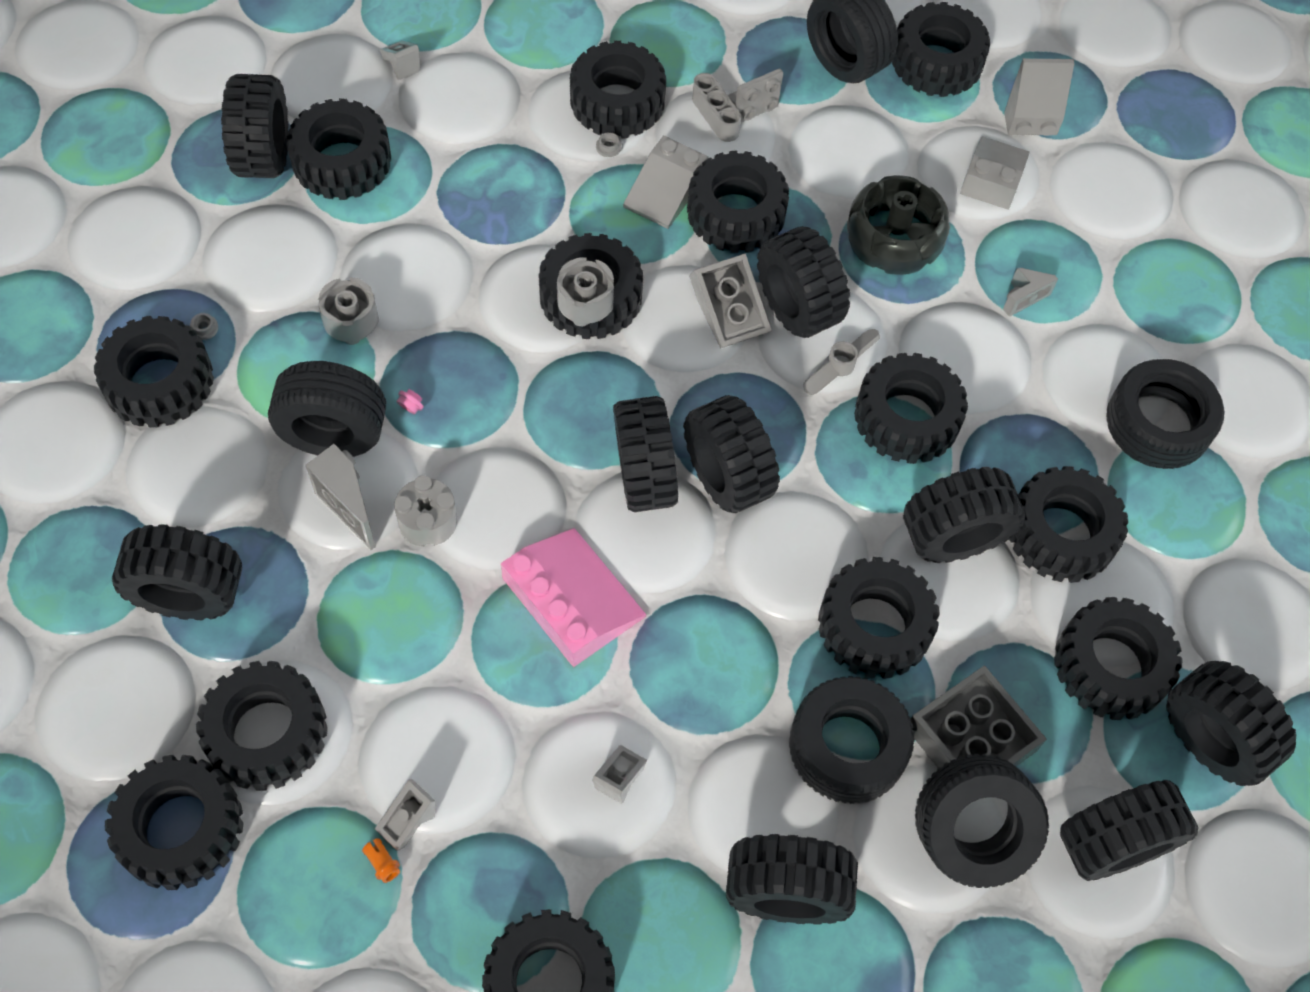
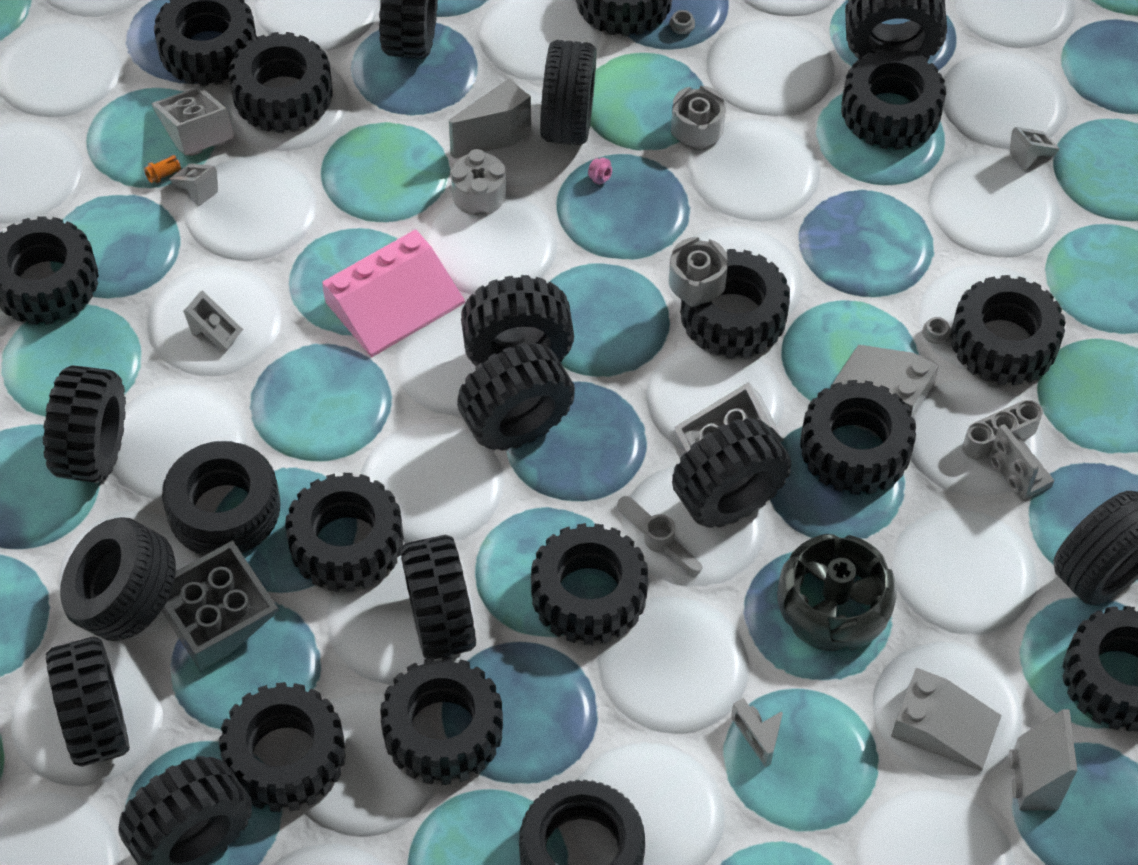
camera: 95 degrees right, 5 degrees down
none -> light grey slope [151,86,235,156]

